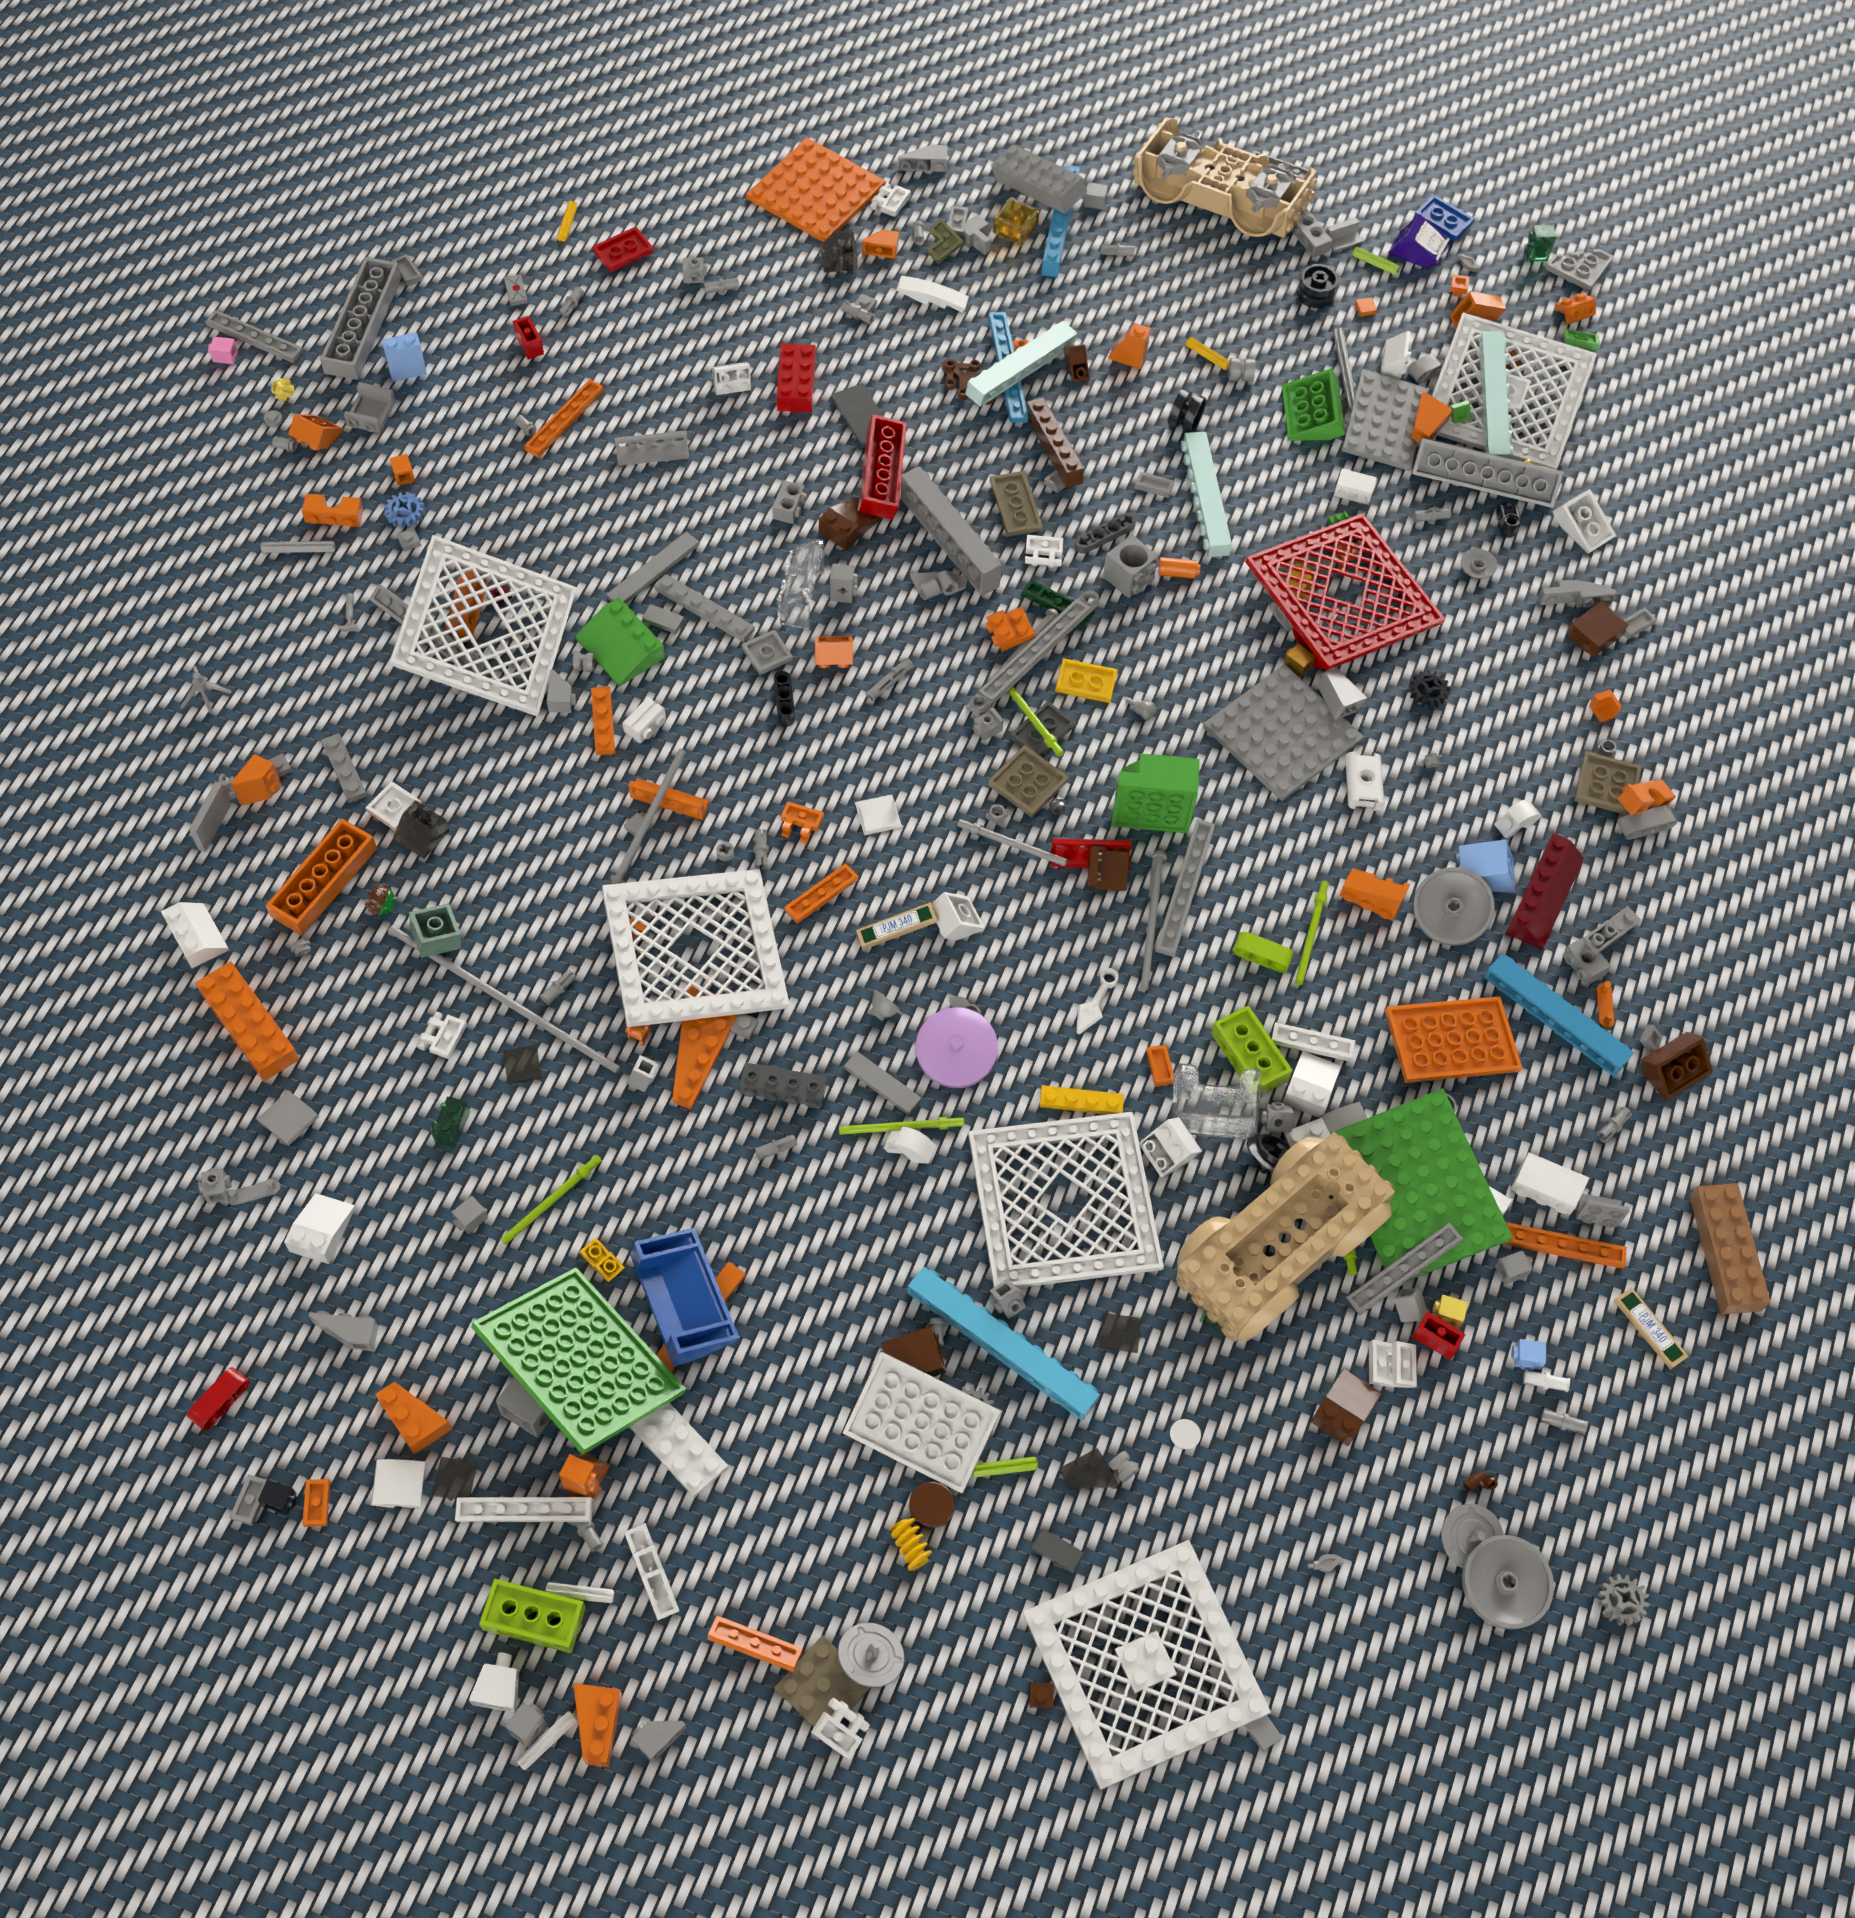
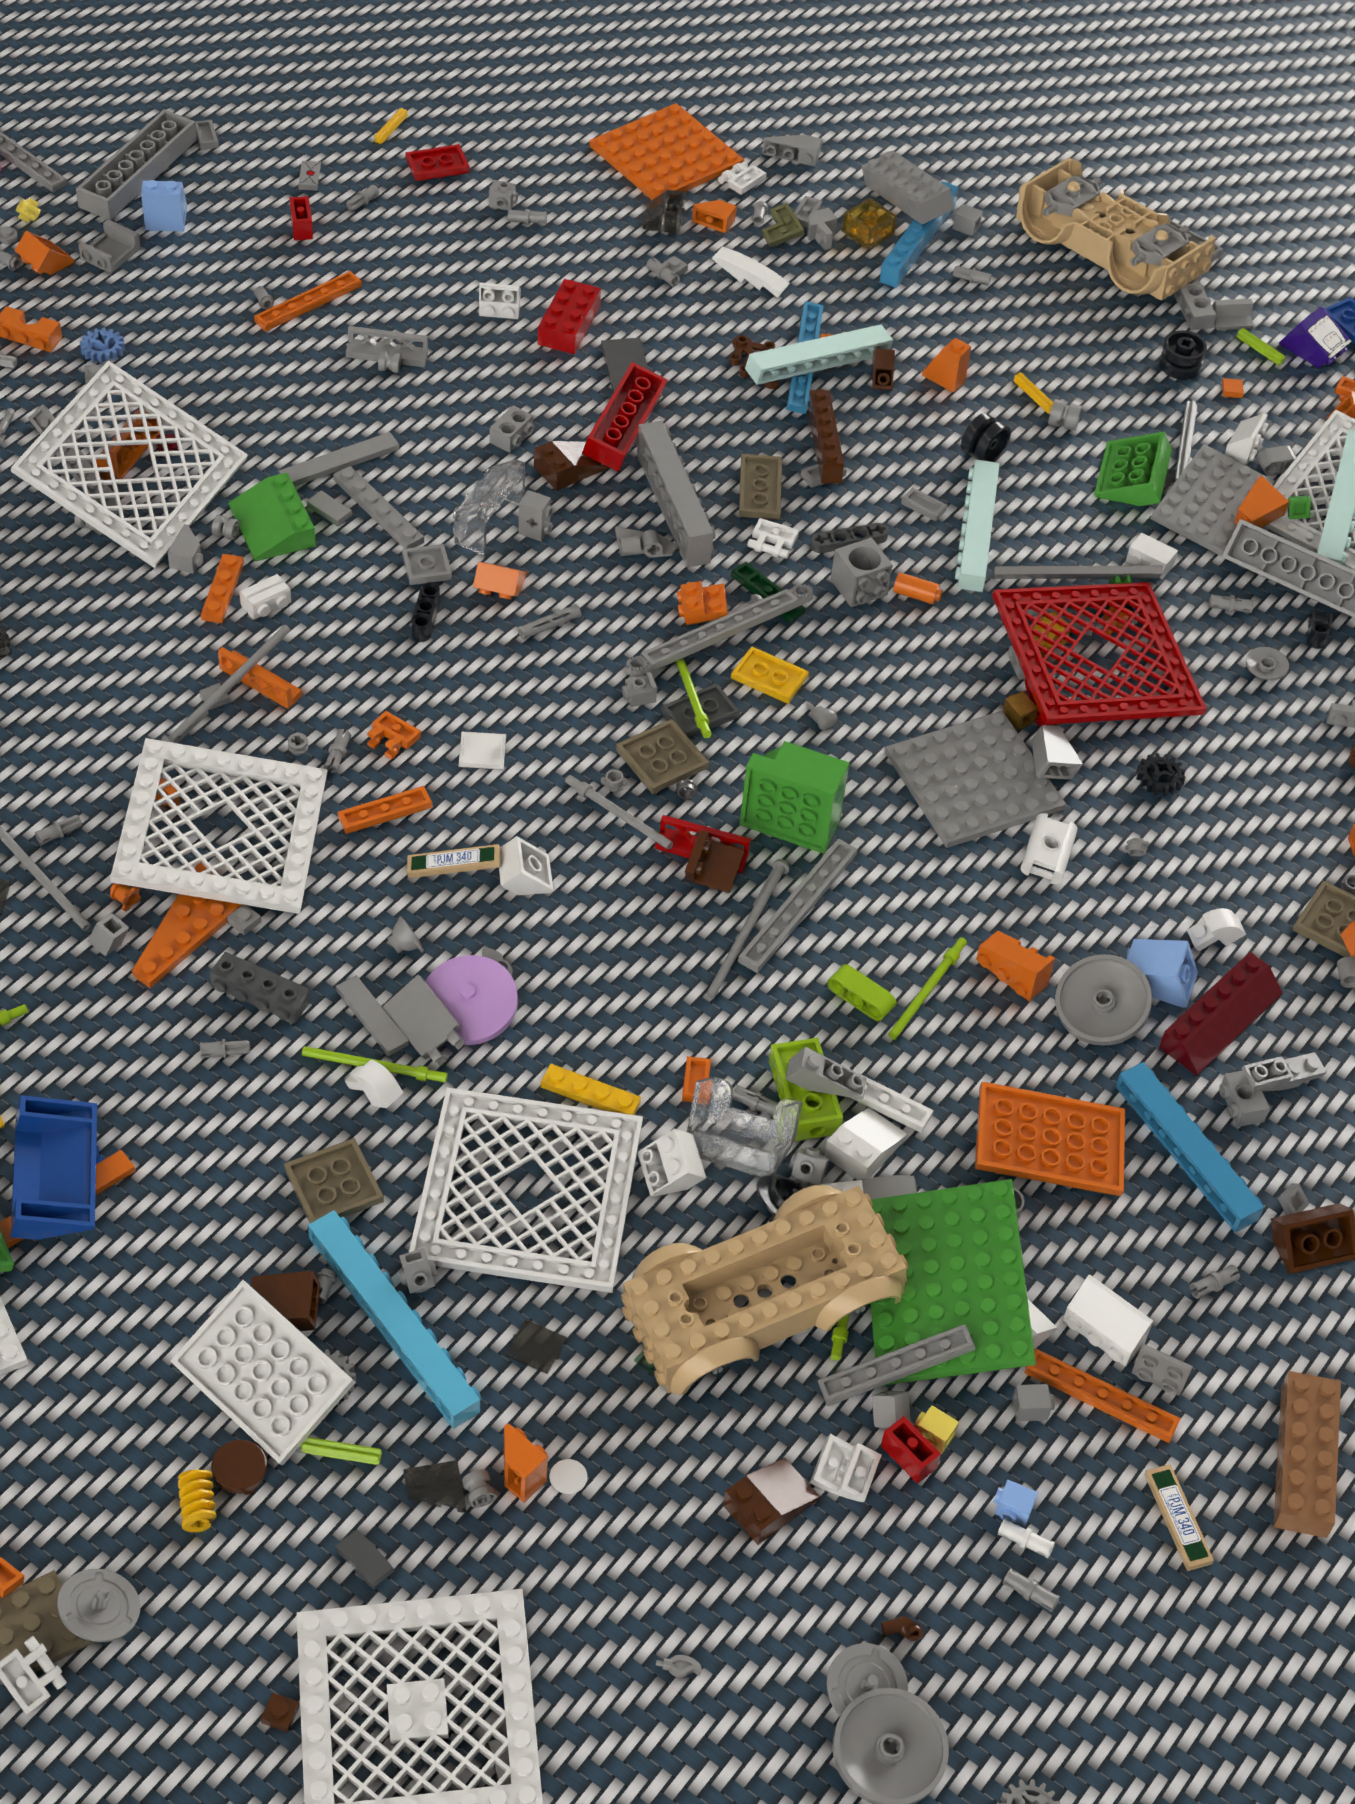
camera: 15 degrees right, 10 degrees down
orange brick [389,454,415,486] -> none
white piece [1076,968,1119,1034] -> none
orange piece [1596,981,1614,1028] -> none
none -> dark tan plate [284,1138,384,1224]
none -> light grey wheel [378,351,402,373]
none -> light grey tile [382,975,466,1066]
none -> orange slope [503,1423,548,1503]
none -> light grey pin [731,1085,782,1118]
none -> light grey slope [786,1047,867,1100]
none -> light grey tile [992,565,1163,579]

